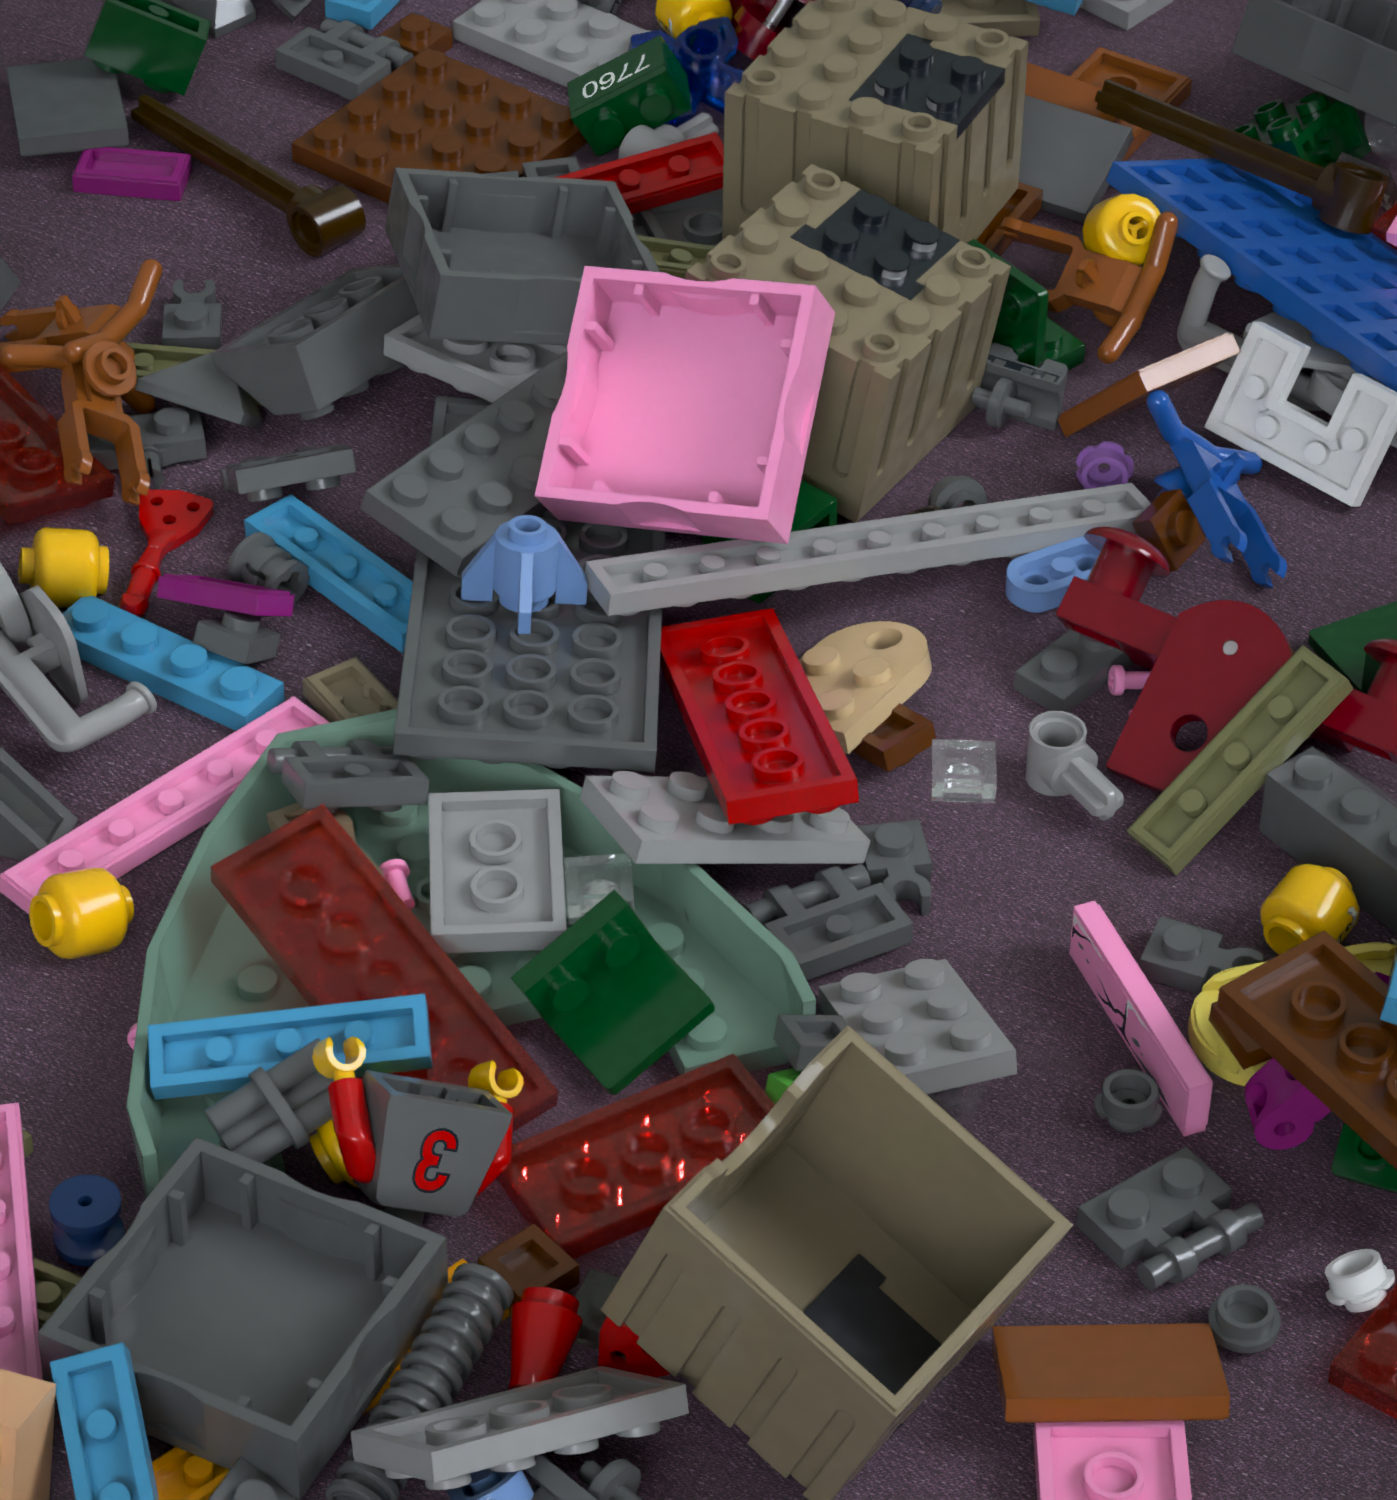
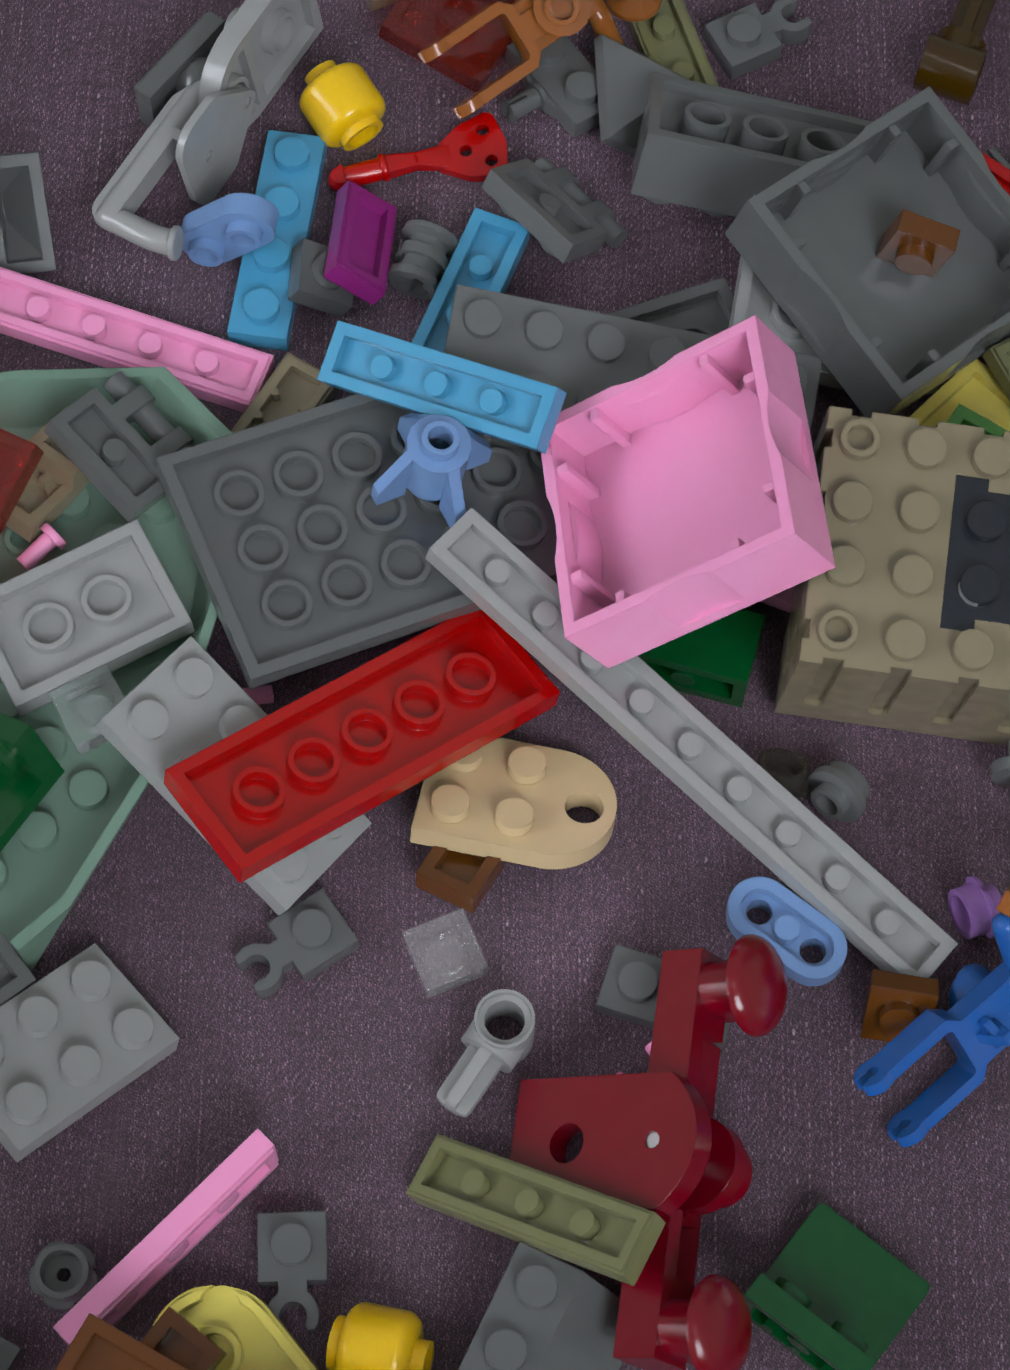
camera: 65 degrees right, 25 degrees up
dark grey plate [743,864,913,981] -> none
none -> medium blue plate [181,193,279,267]
none -> dark azure plate [317,320,567,454]
none -> reddish brown plate [876,209,961,278]

